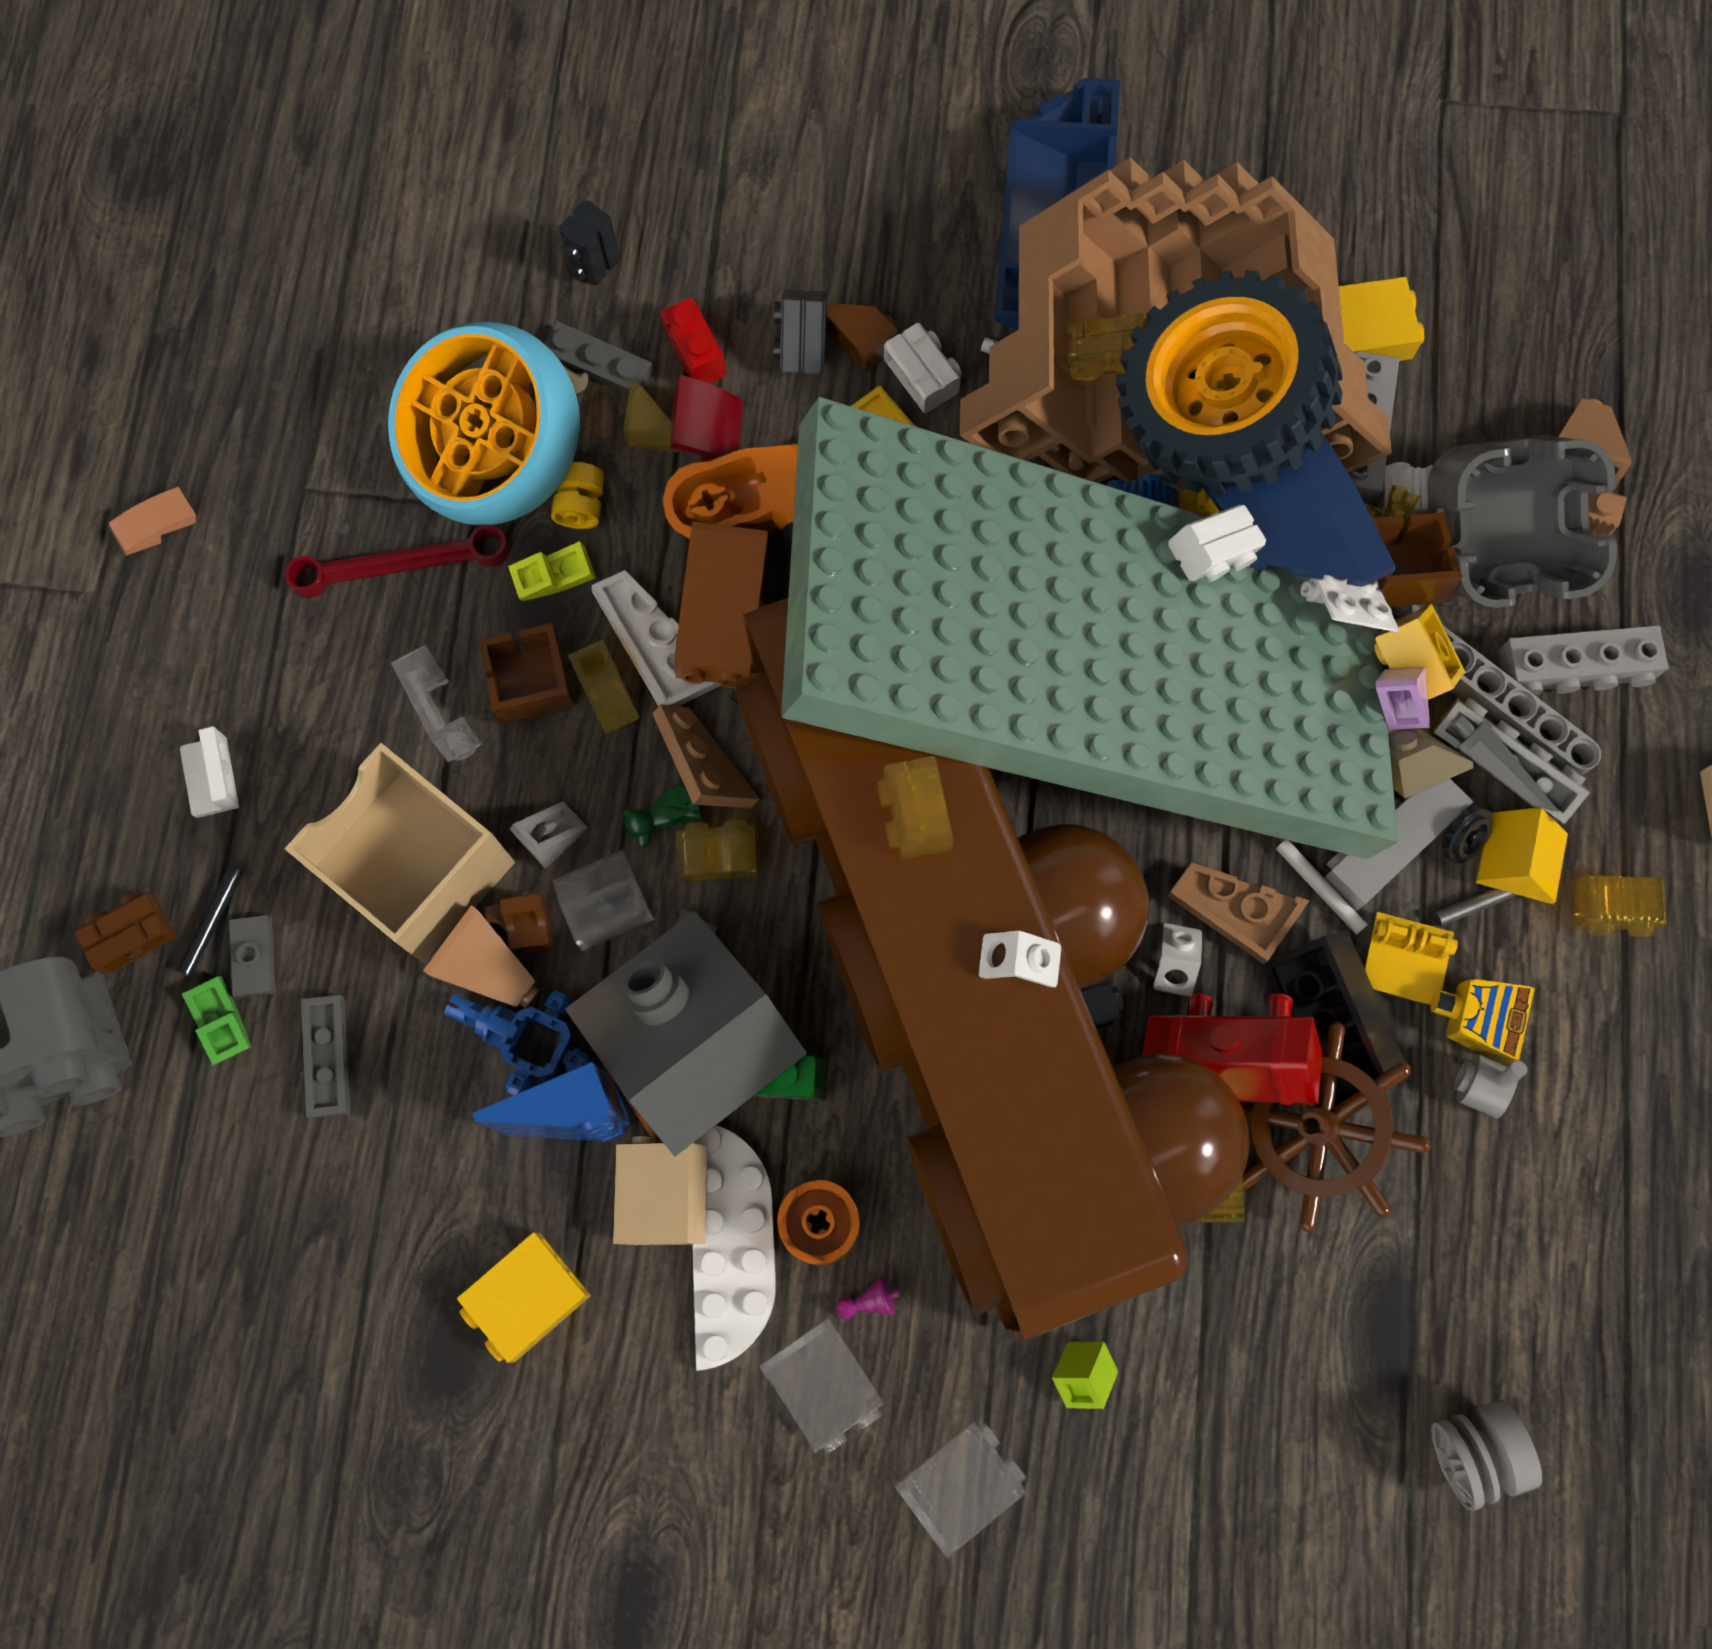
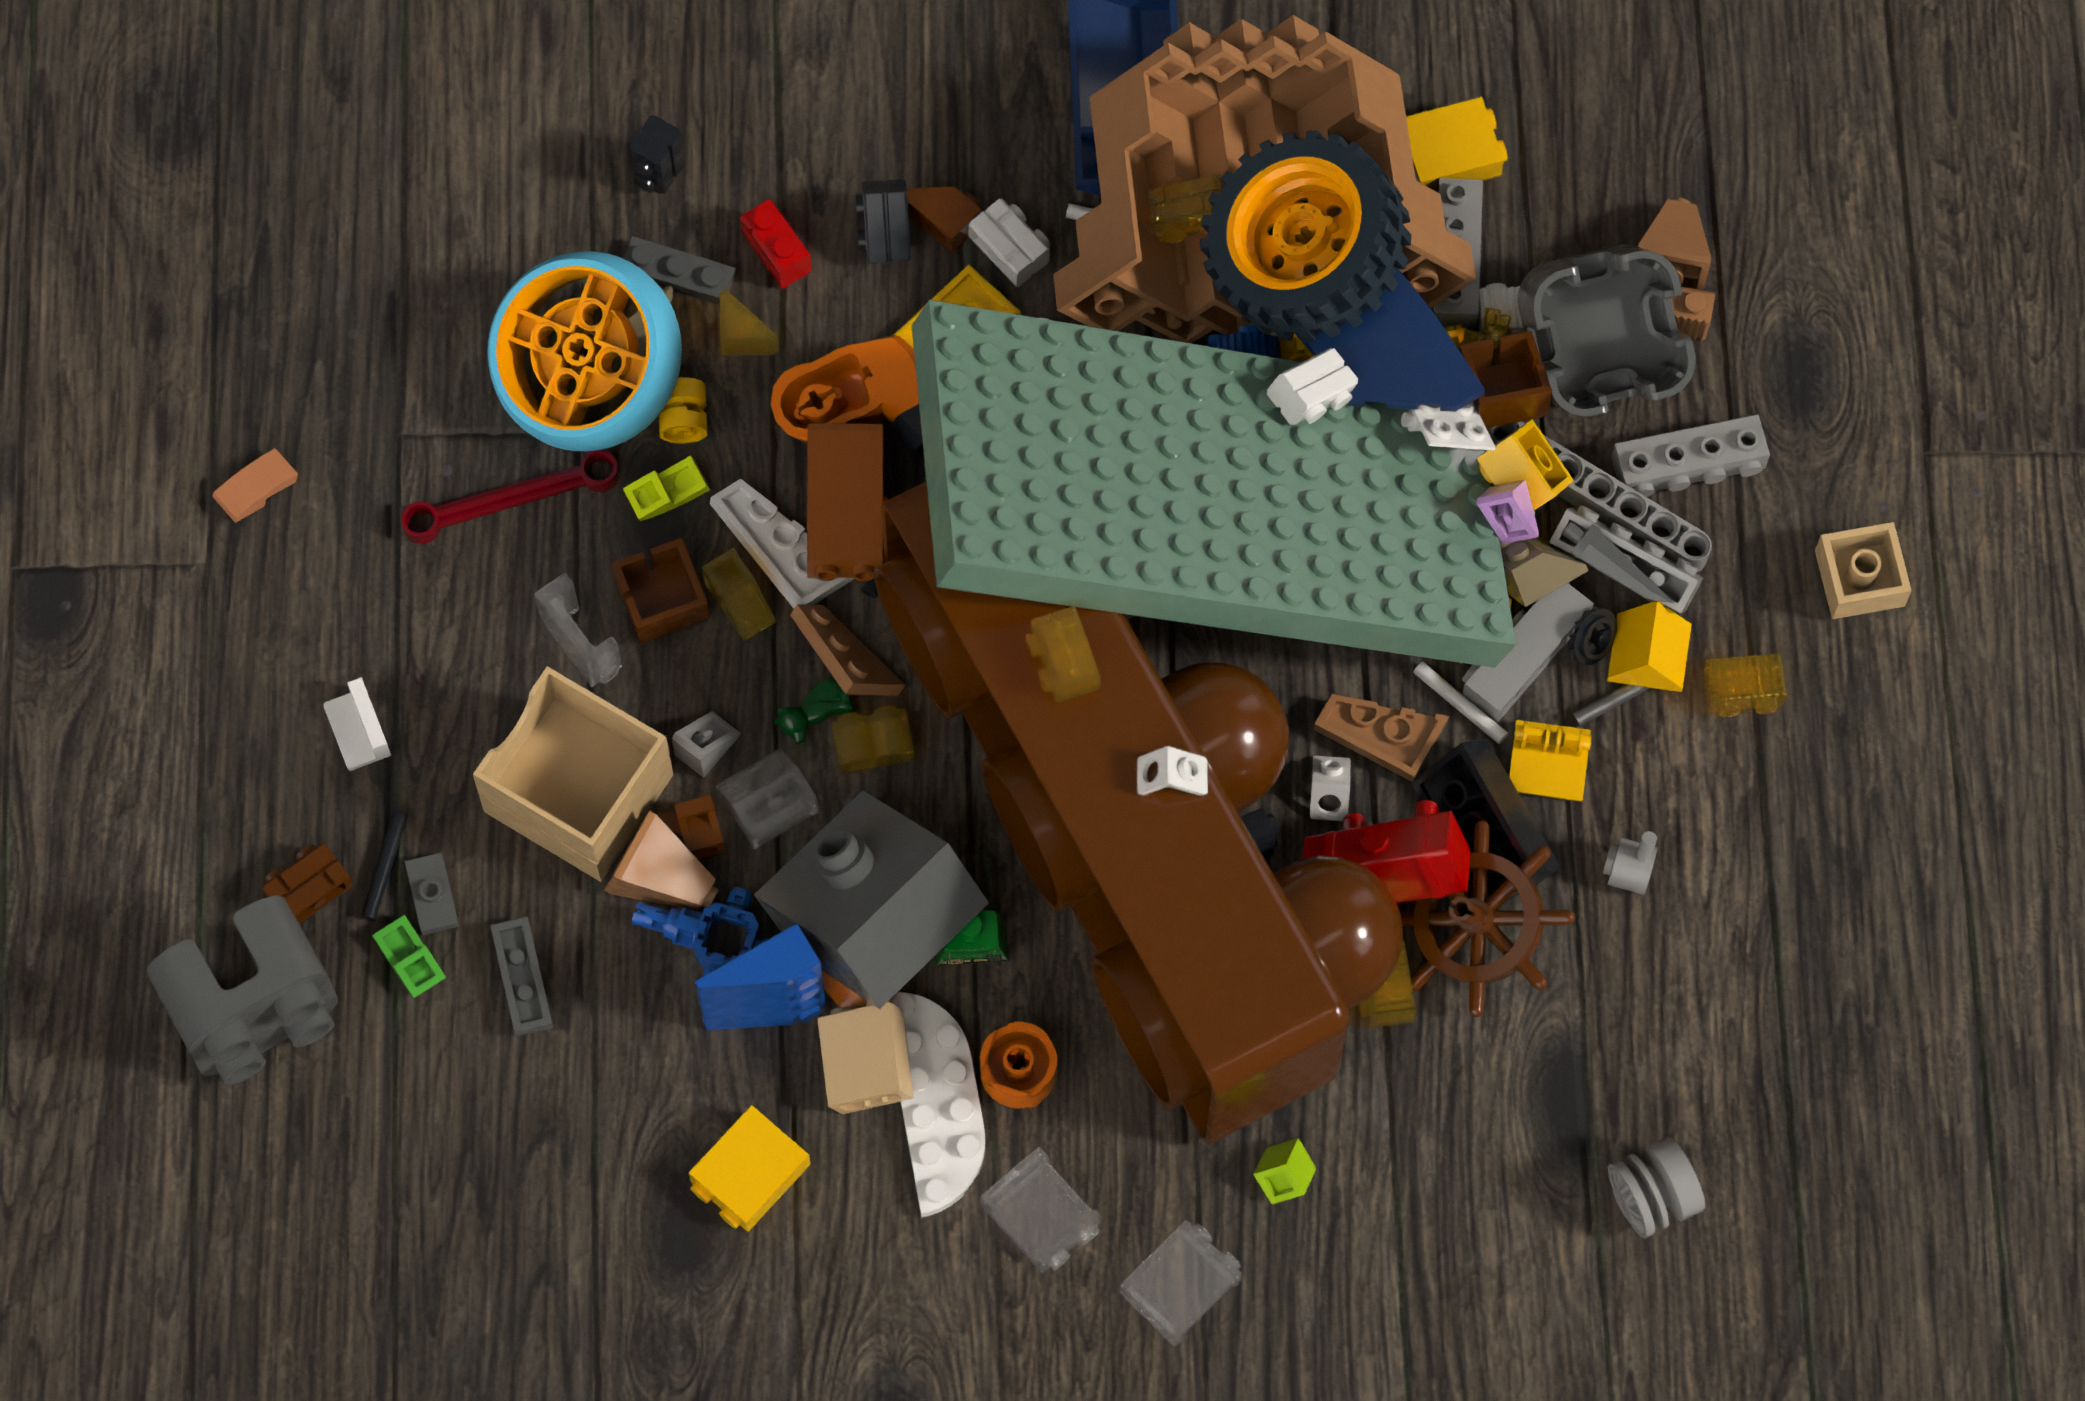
camera: 10 degrees left, 5 degrees down
dark red slope [669,375,743,462] -> none
magenta piece [835,1276,900,1320] -> none
torso [1431,979,1535,1065] -> none

